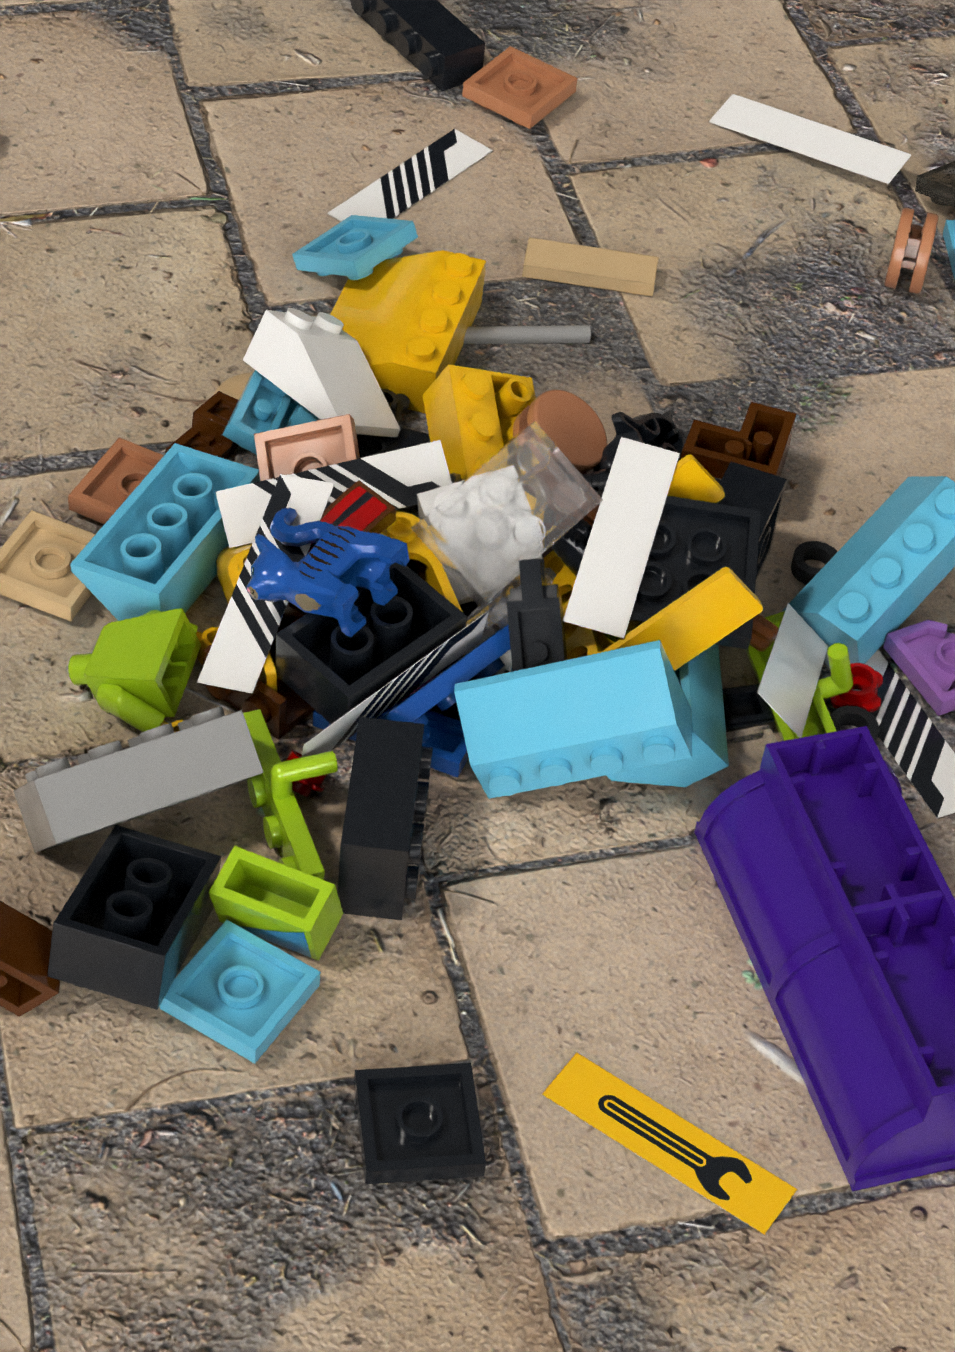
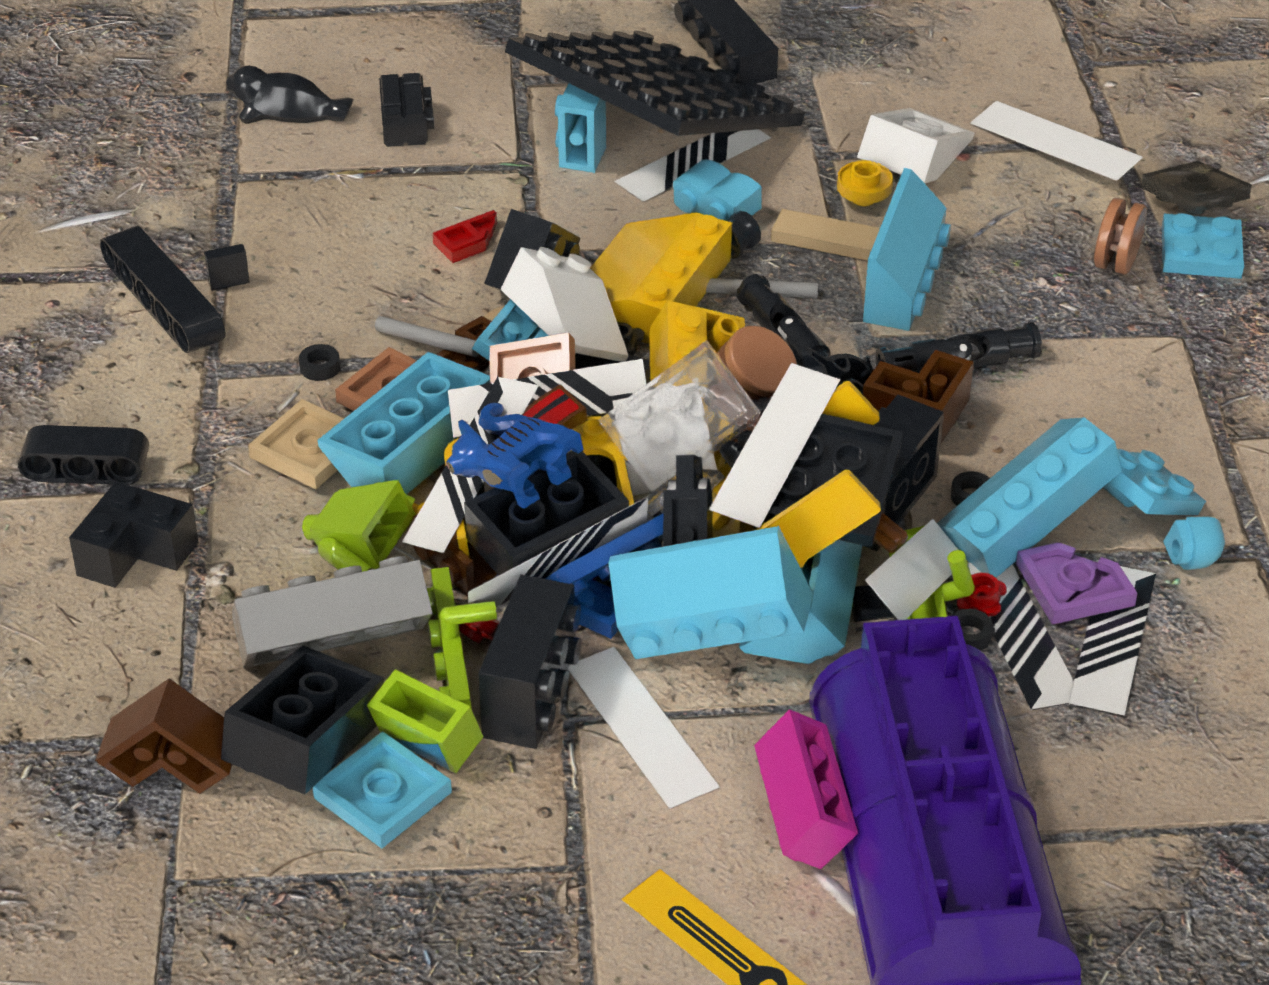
camera: 15 degrees right, 5 degrees down
medium azure plate [292,215,418,280] -> none
black plate [354,1063,486,1184] -> none
nougat plate [462,46,578,129] -> none
none -> black piece [299,344,340,381]
none -> light grey bar [375,316,479,357]
none -> black brick [379,73,434,147]
none -> red tile [433,210,497,263]
none -> black brick [484,209,581,292]
none -> black plate [505,30,806,136]
none -> medium azure brick [555,83,606,173]
none -> white sticker [568,647,720,809]
none -> medium azure brick [673,160,762,221]
none -> black wheel [728,211,761,259]
none -> black piece [736,274,831,367]
none -> dark pink brick [754,709,858,869]
none -> yellow plate [837,160,893,207]
none -> white slope [857,108,975,183]
none -> medium azure slope [863,168,951,331]
none -> black piece [876,322,1042,373]

